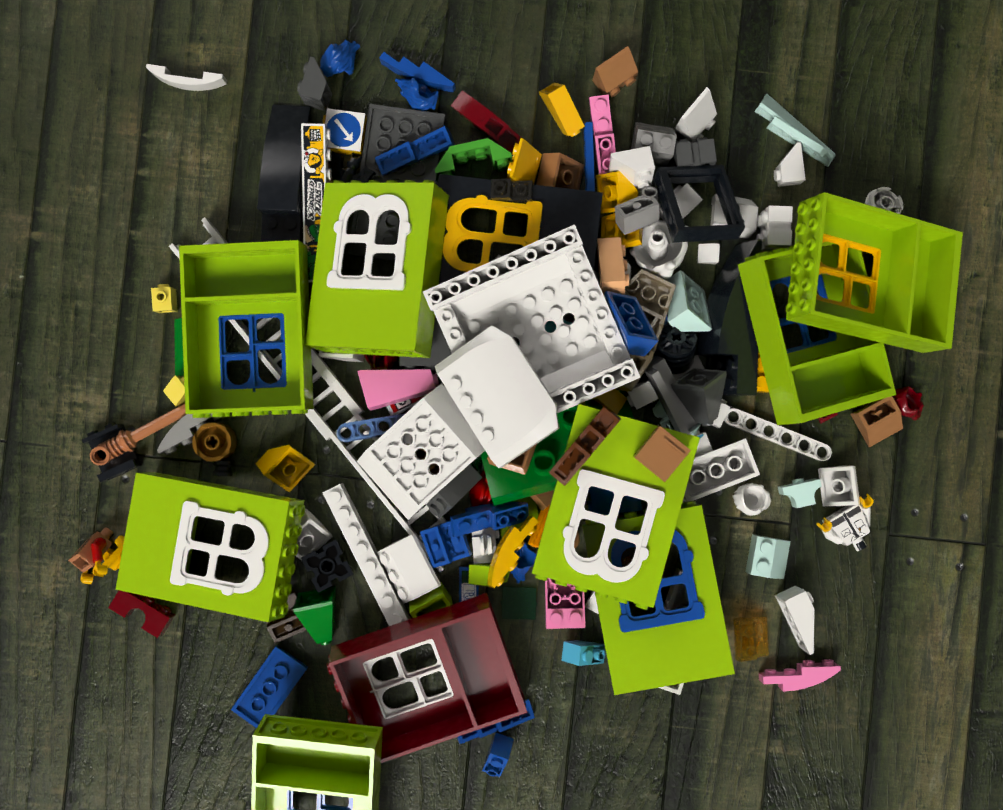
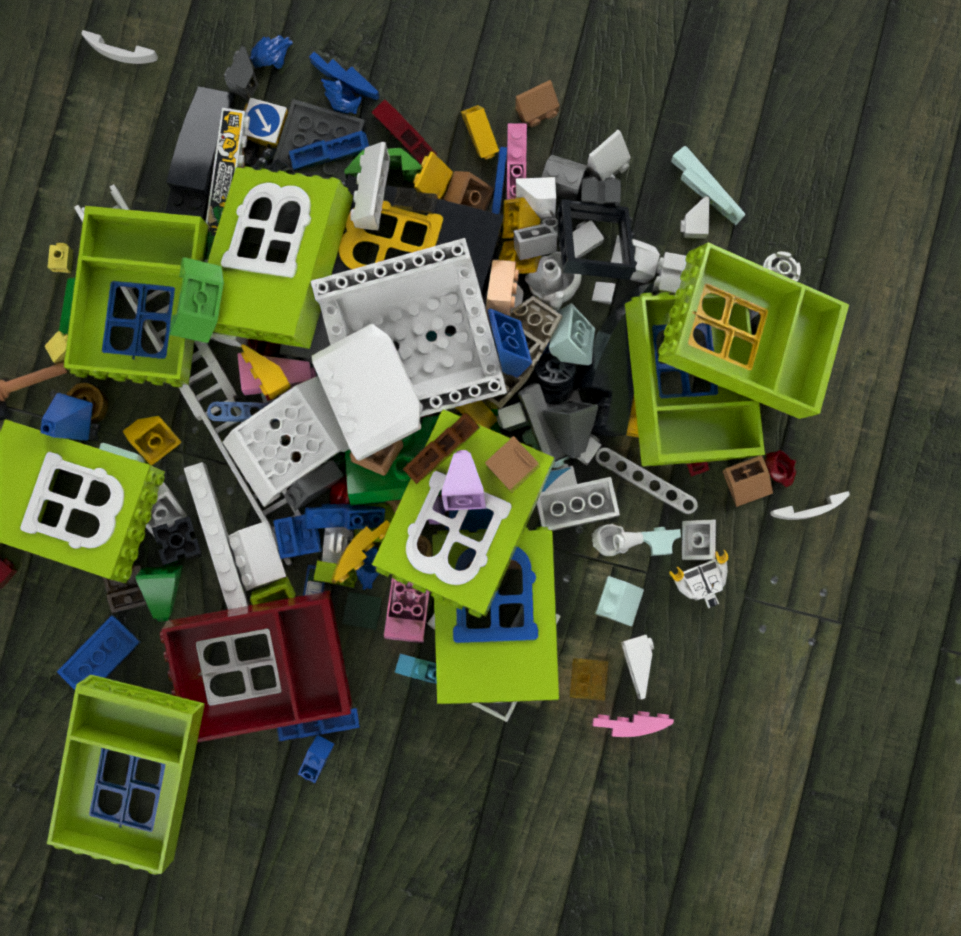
camera: 15 degrees right, 5 degrees down
light grey slope [157,414,223,455] -> none
none -> blue slope [41,393,93,440]
none -> light aqua tile [99,443,146,463]
none -> bright green slope [169,257,224,343]
none -> yellow slope [241,344,292,400]
none -> white slope [351,142,390,230]
none -> lavender slope [442,450,486,511]
none -> white cone [613,532,643,551]
none -> white slope [770,491,850,520]

